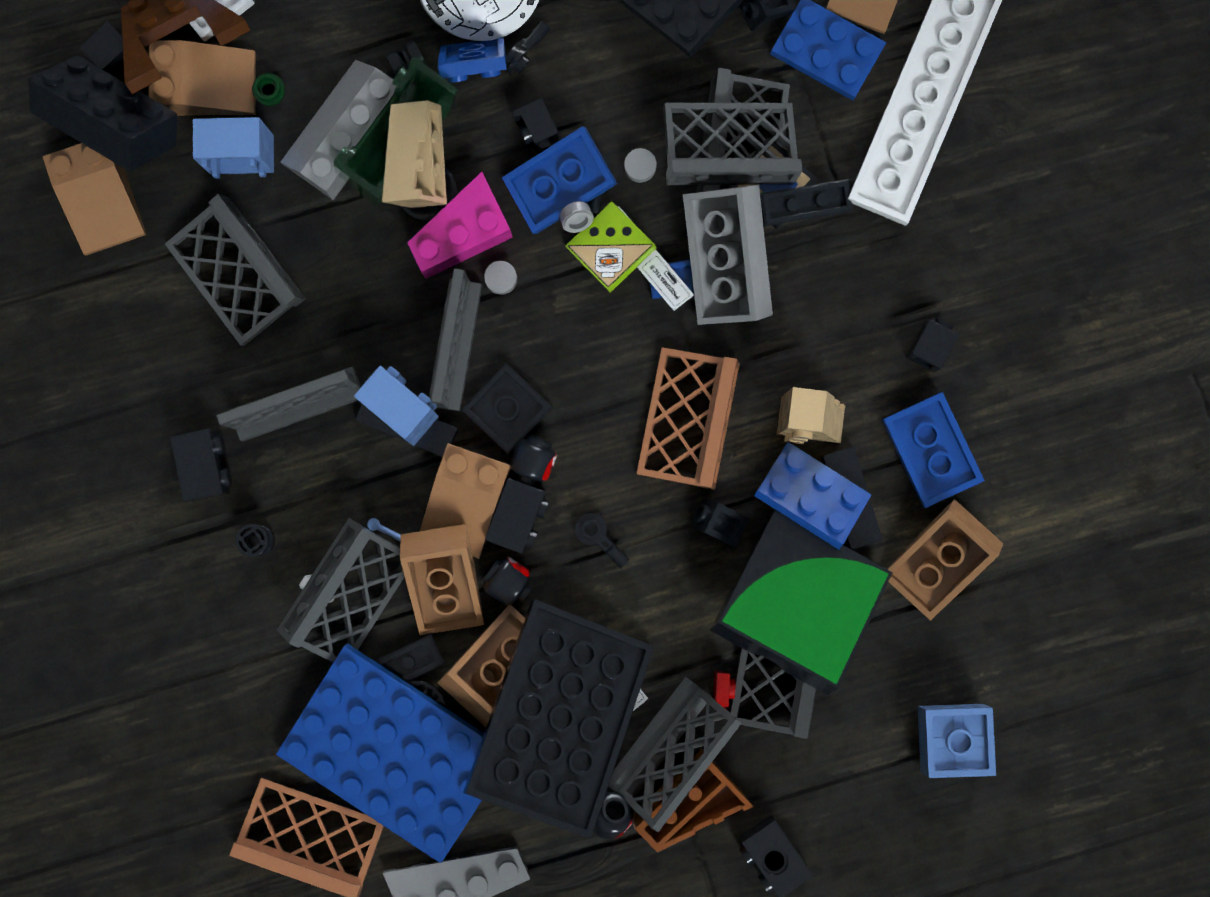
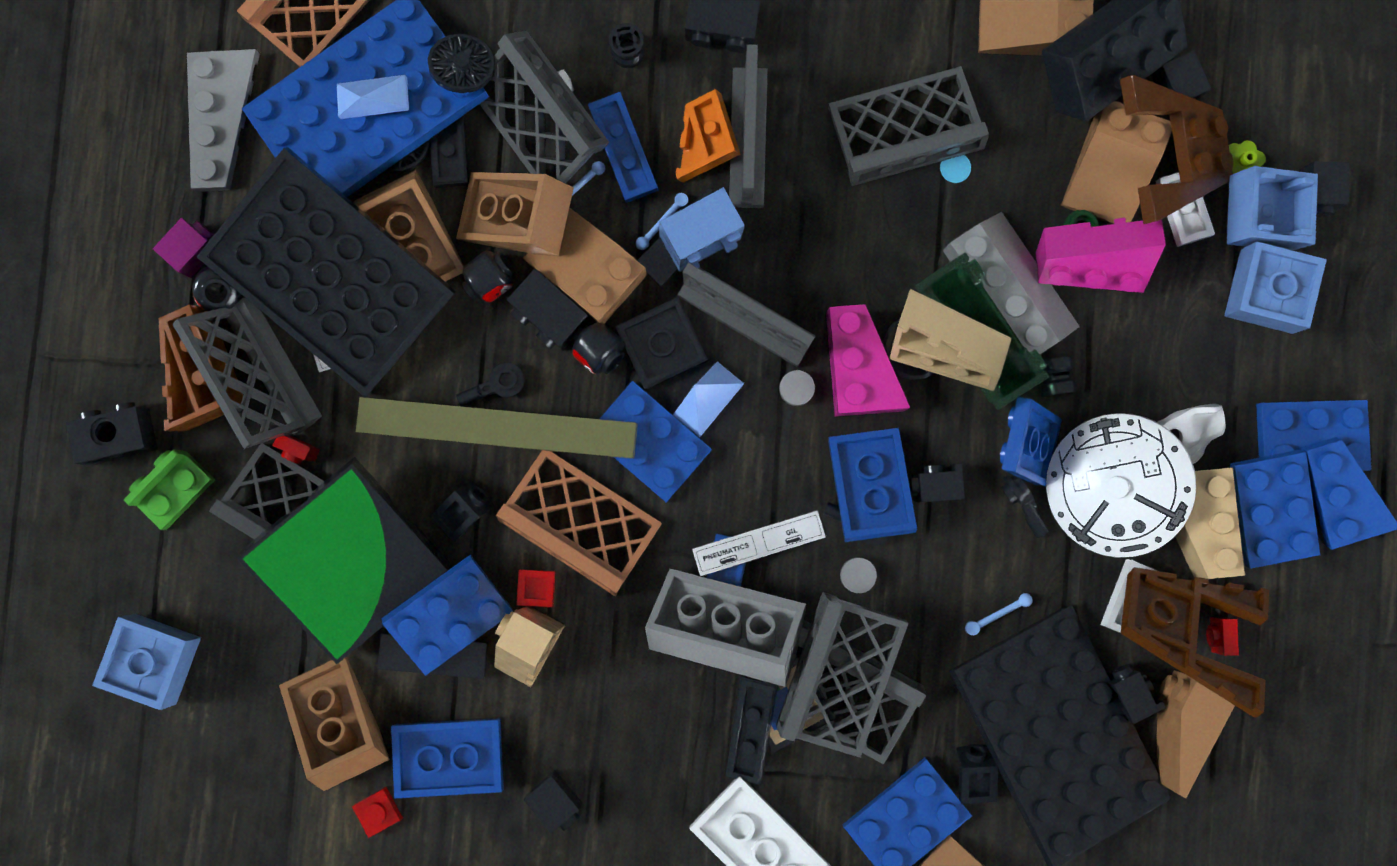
camera: 115 degrees right, 0 degrees up
medium blue container [193,117,274,178] -> none
light grey tile [559,202,594,233] -> none
tile [566,201,657,293] -> none
none -> bright green bracket [124,449,215,530]
none -> magenta brick [153,218,213,278]
none -> light blue slope [337,75,409,119]
none -> red plate [352,787,403,838]
none -> olive tile [356,397,638,459]
none -> black wheel [428,34,495,93]
none -> red plate [517,569,556,607]
none -> blue plate [588,92,658,203]
none -> blue plate [600,381,712,503]
none -> light blue hinge [636,193,688,250]
none -> light blue slope [673,361,744,437]
none -> orange wing [676,89,741,183]
none -> medium azure sticker [940,155,971,183]
none -> light blue hinge [965,593,1033,636]
none -> dark pink wedge [1036,218,1166,293]

